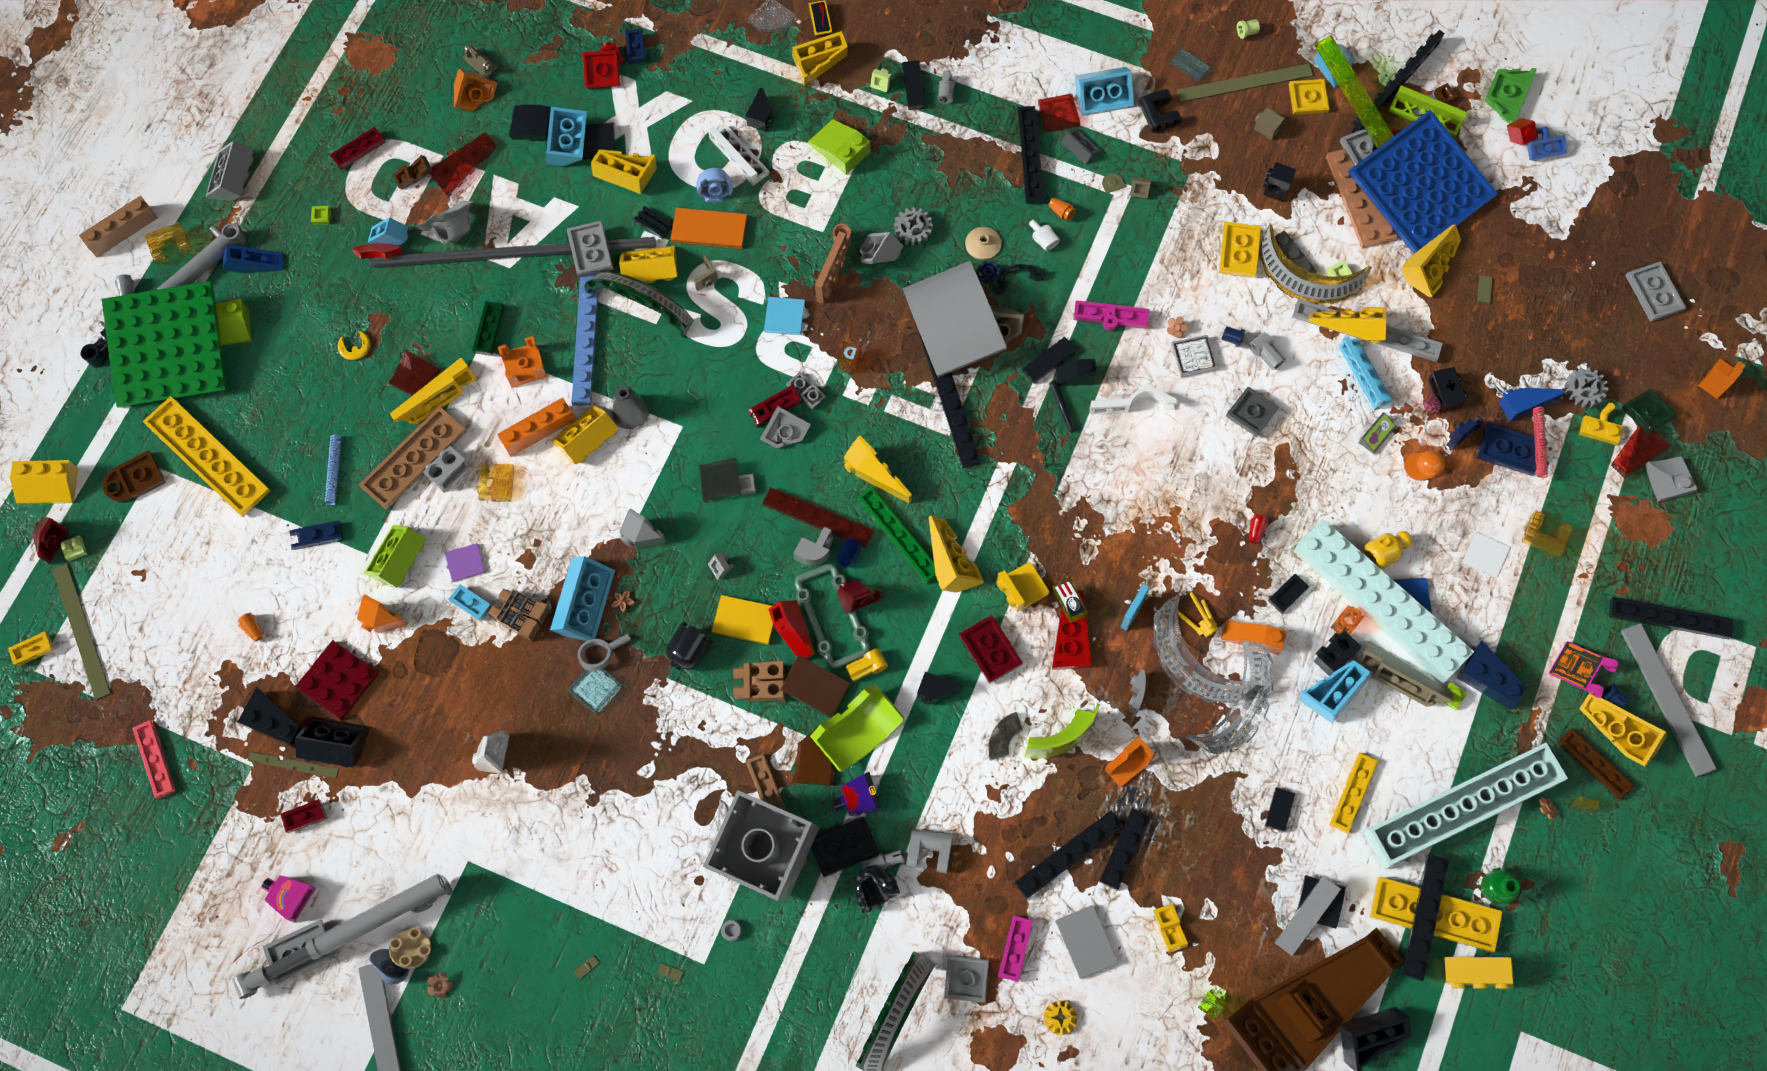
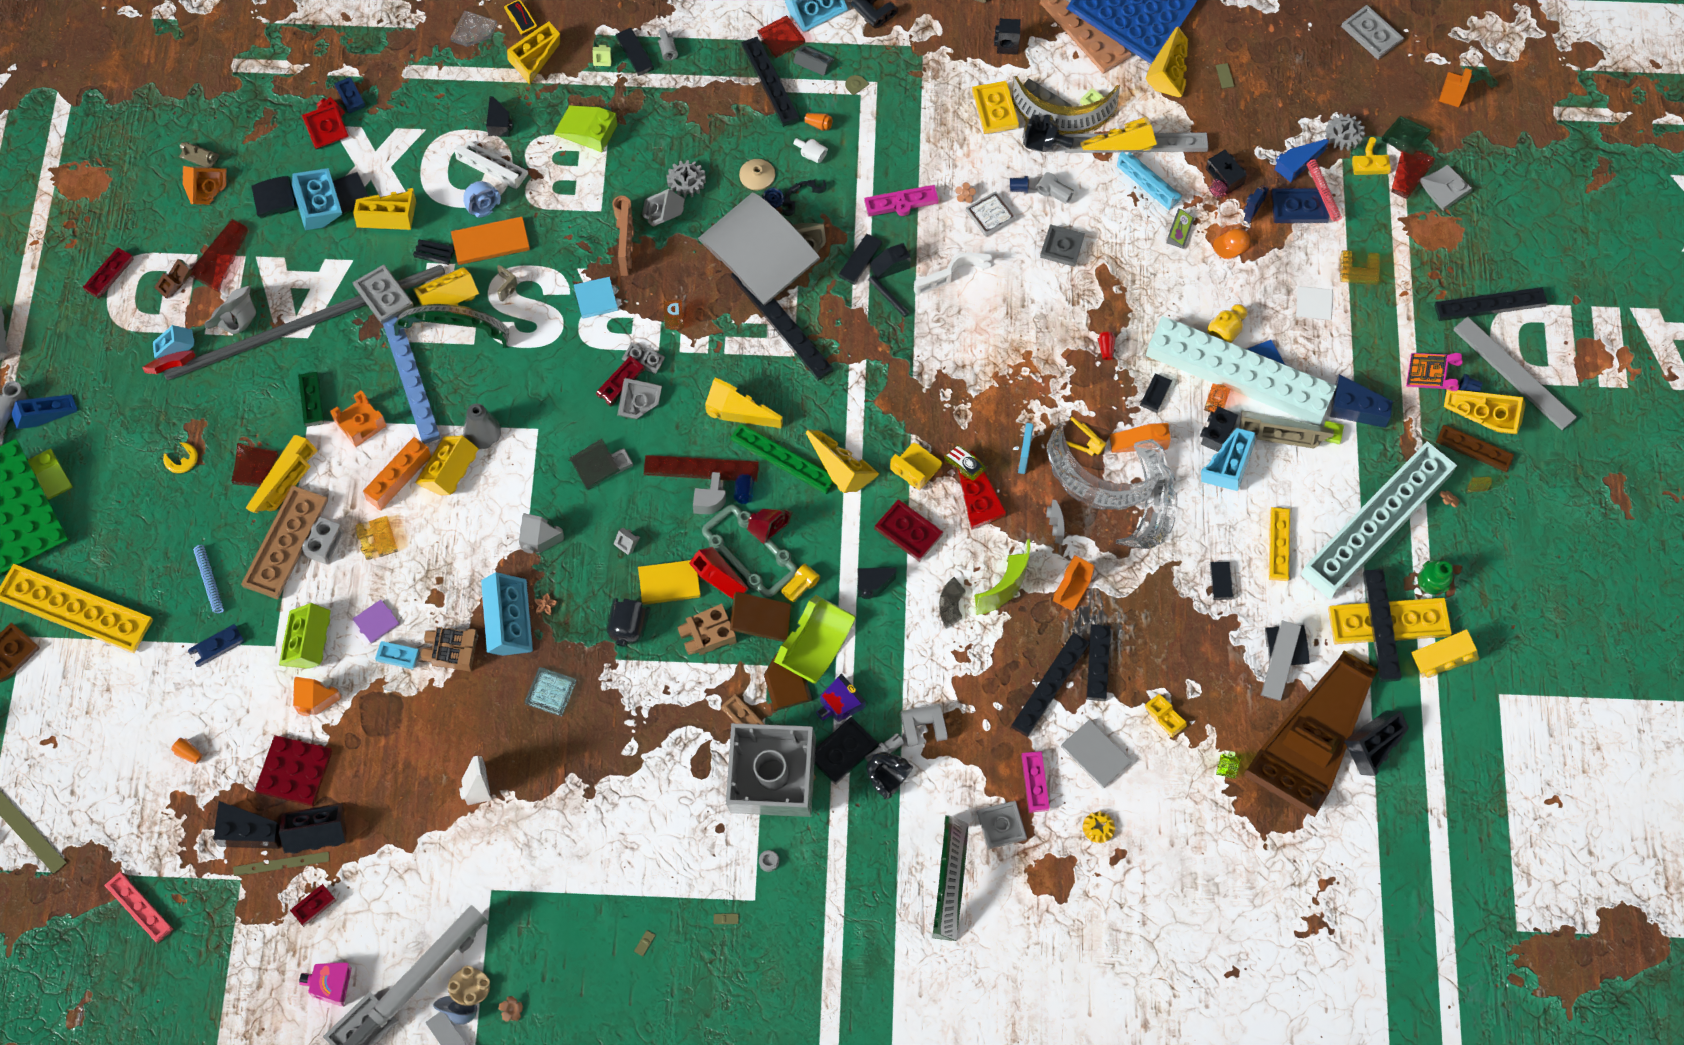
camera: 25 degrees left, 5 degrees down
lime tile [311,206,331,225] -> none
light grey piece [578,634,631,671] -> none
dark tan tile [1130,176,1151,199] -> none
none -> black piece [1022,114,1074,152]

